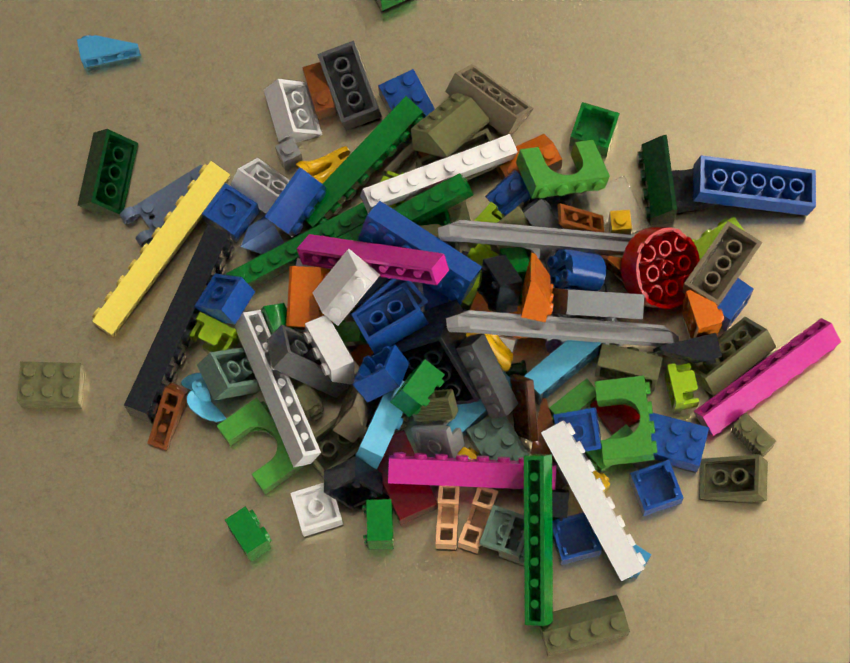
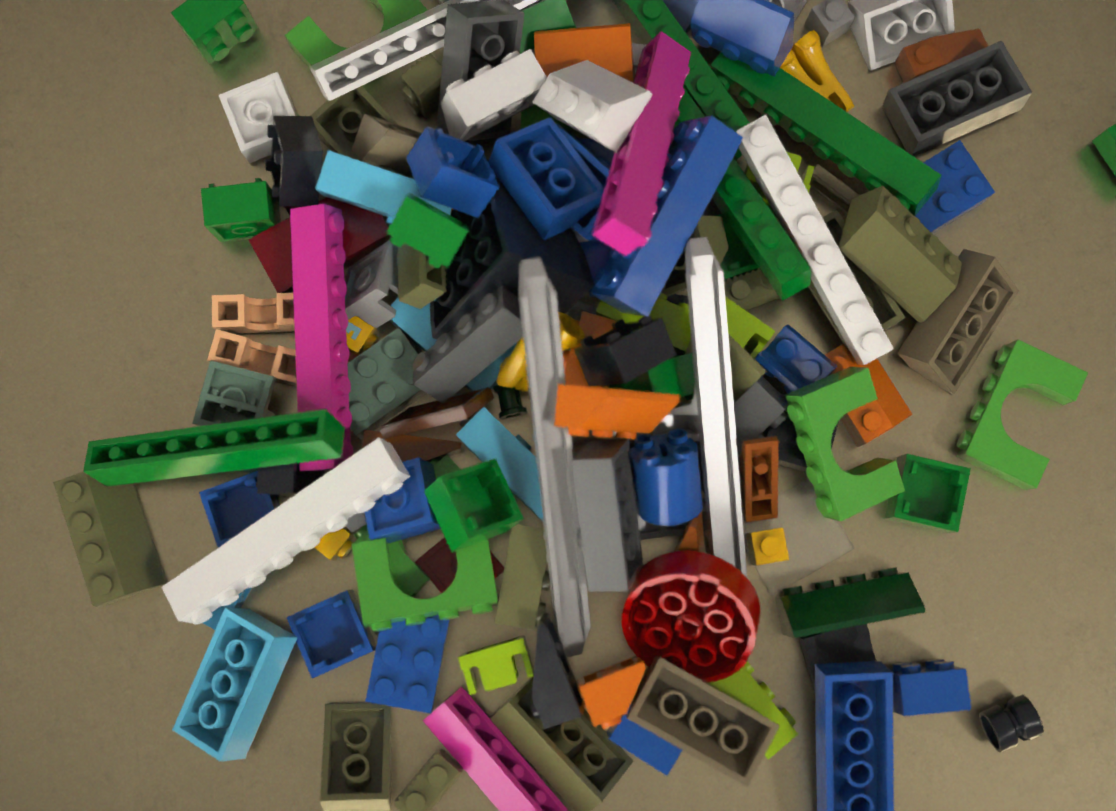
camera: 80 degrees right, 10 degrees up
none -> medium azure brick [172,608,298,762]
none -> green container [424,458,524,552]
none -> blue brick [890,659,972,716]
none -> bright green arch [956,339,1088,490]
none -> black wheel [979,695,1044,752]

